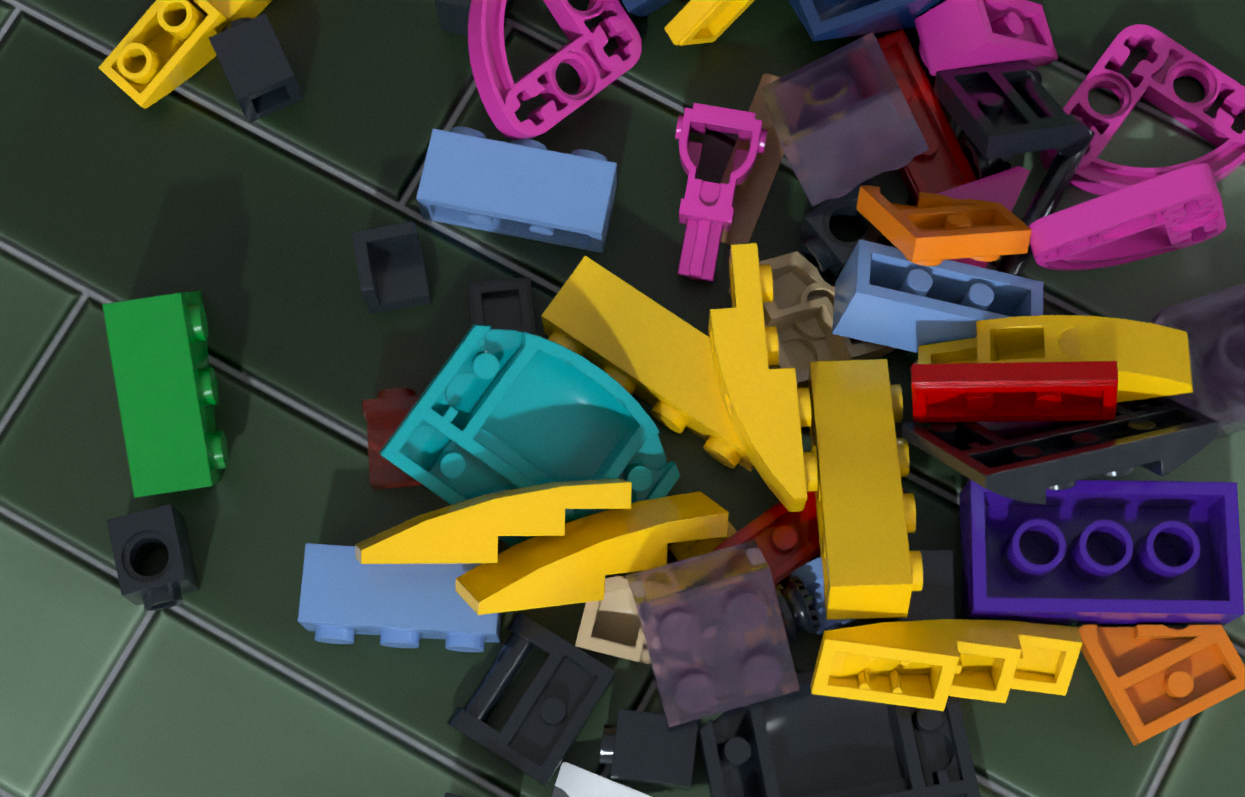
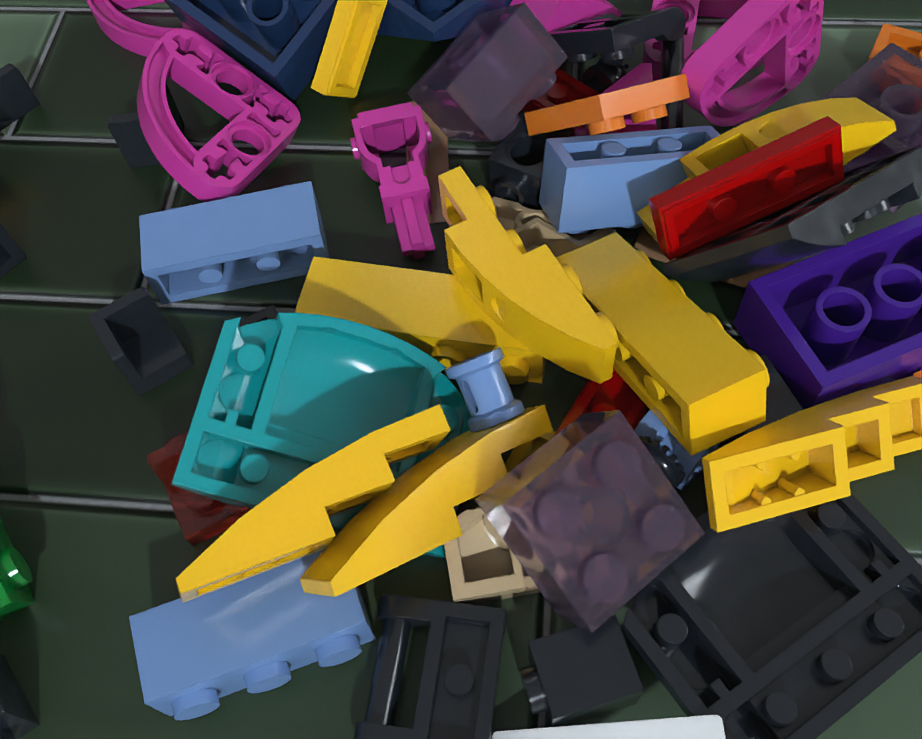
camera: 20 degrees left, 15 degrees down
none -> medium blue bush [445,347,525,432]

